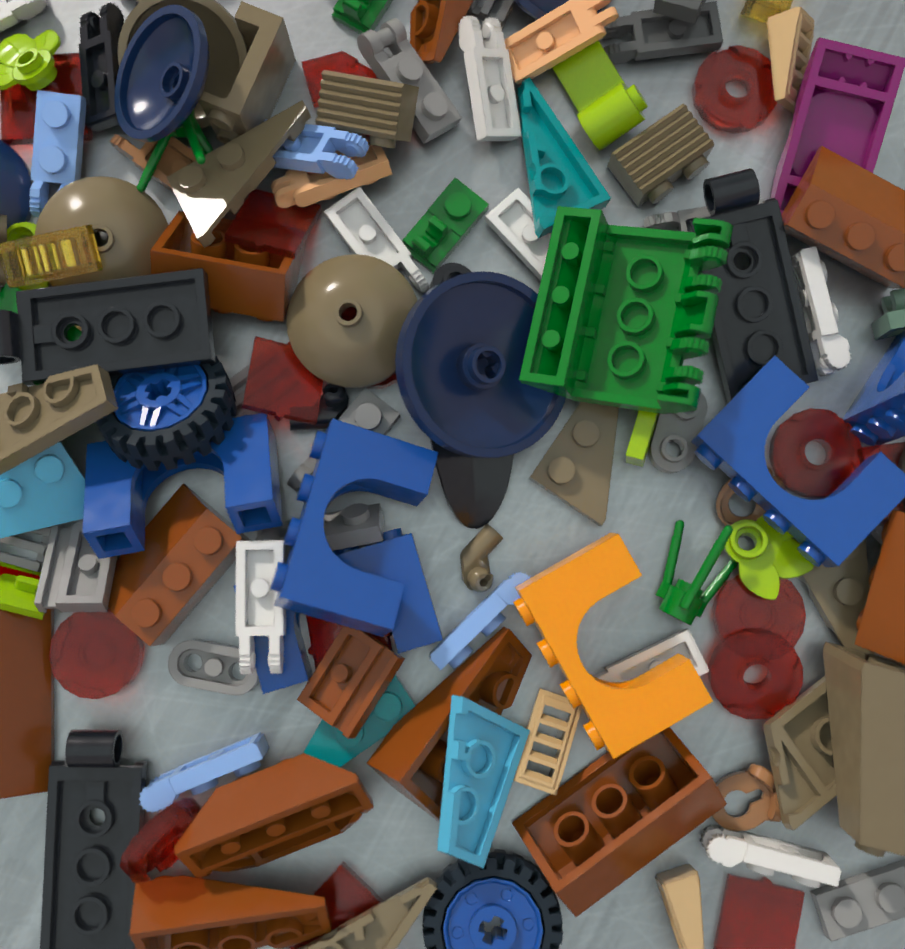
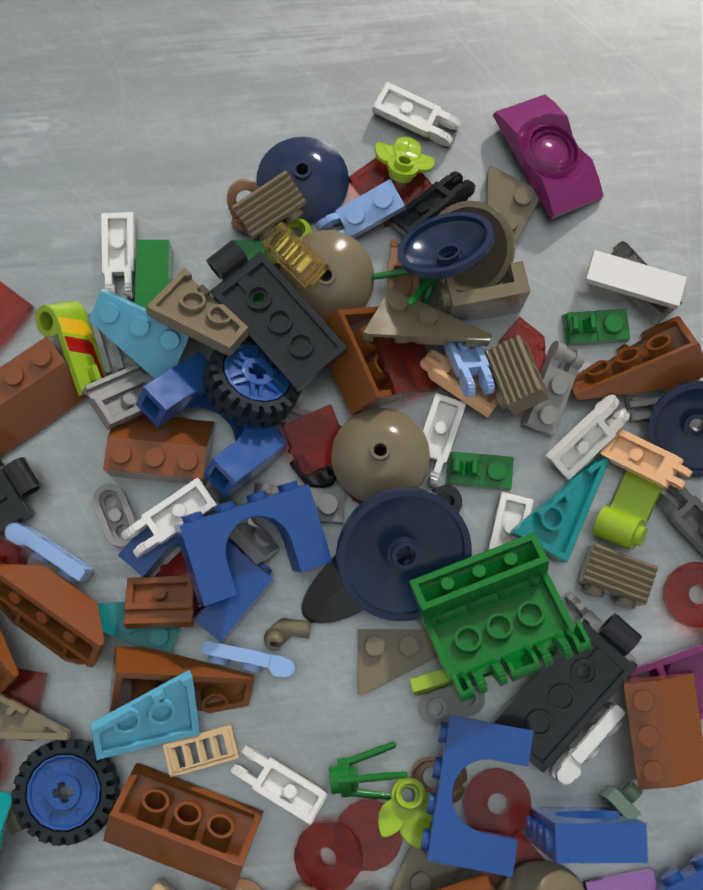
camera: 50 degrees right, 5 degrees down
clear red tile [49,609,144,699] -> none
light orange arch [513,533,713,759] -> none

